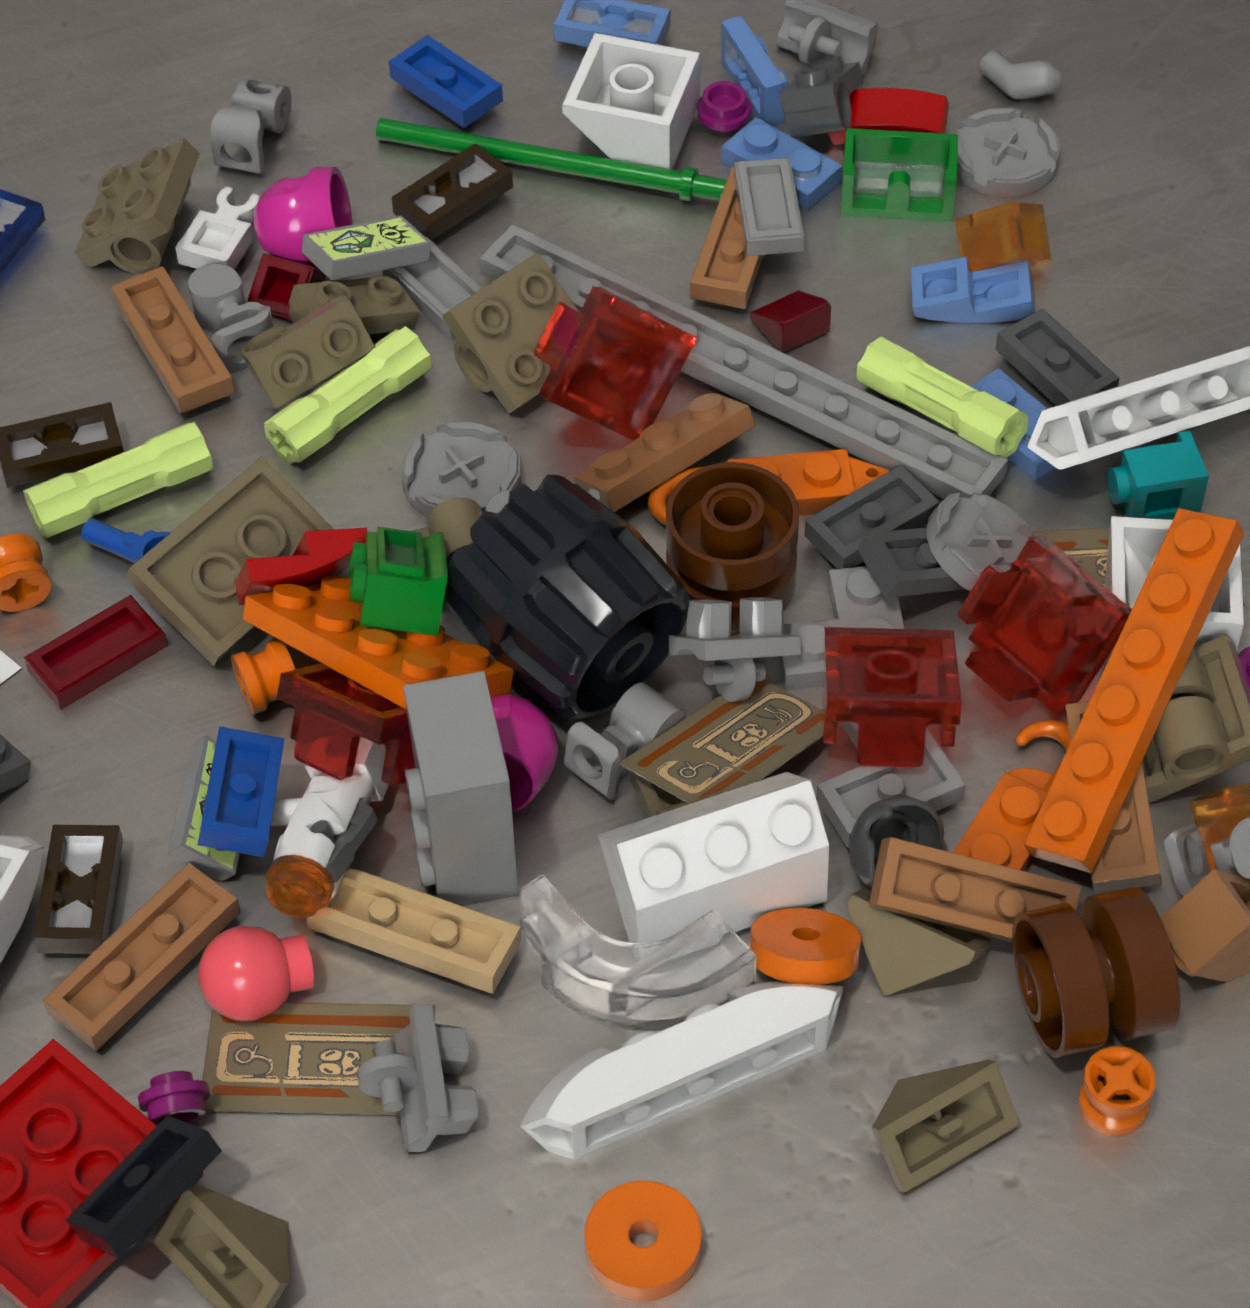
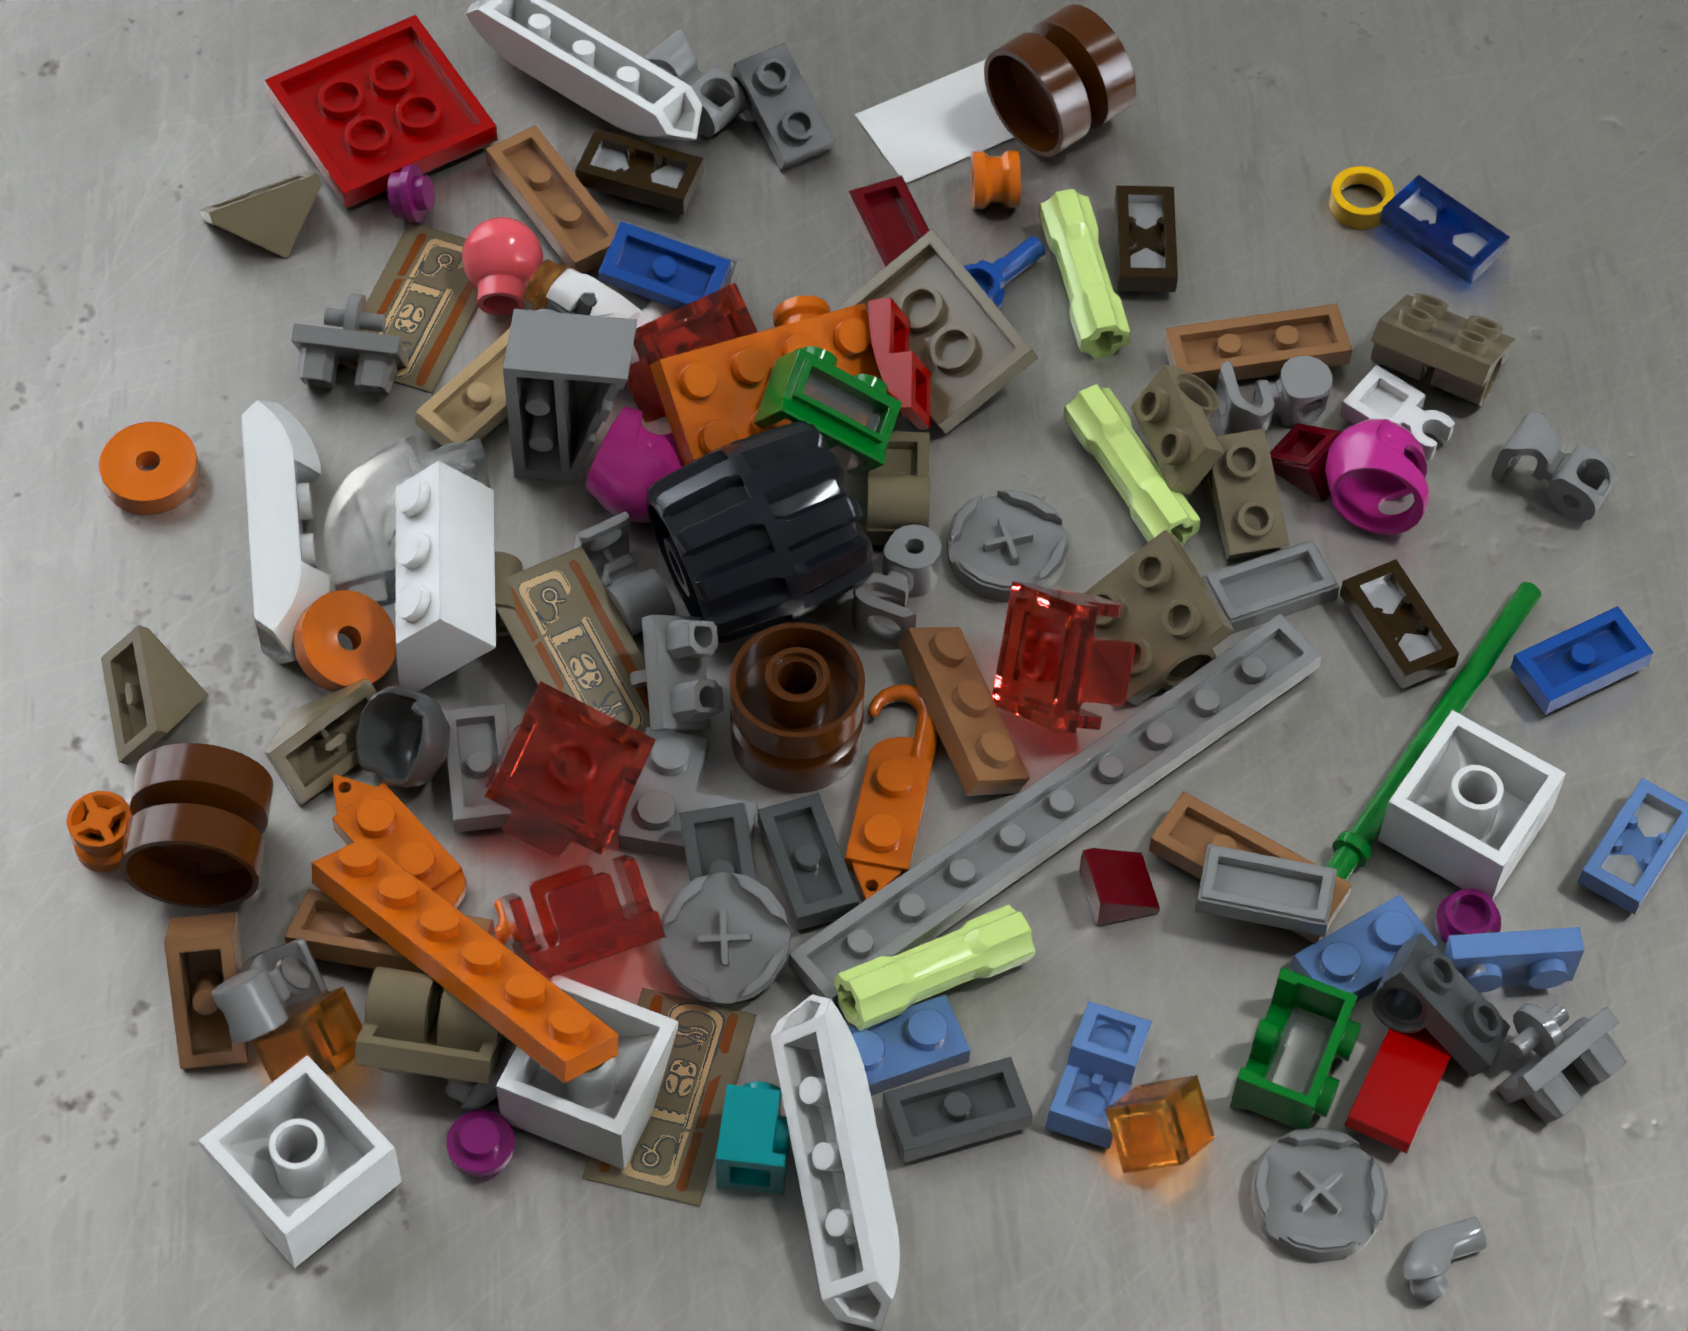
camera: 105 degrees right, 5 degrees up
black plate [65,1115,222,1259] -> none
tile [301,215,431,281] -> none
medium nougat plate [869,837,1081,942] -> none

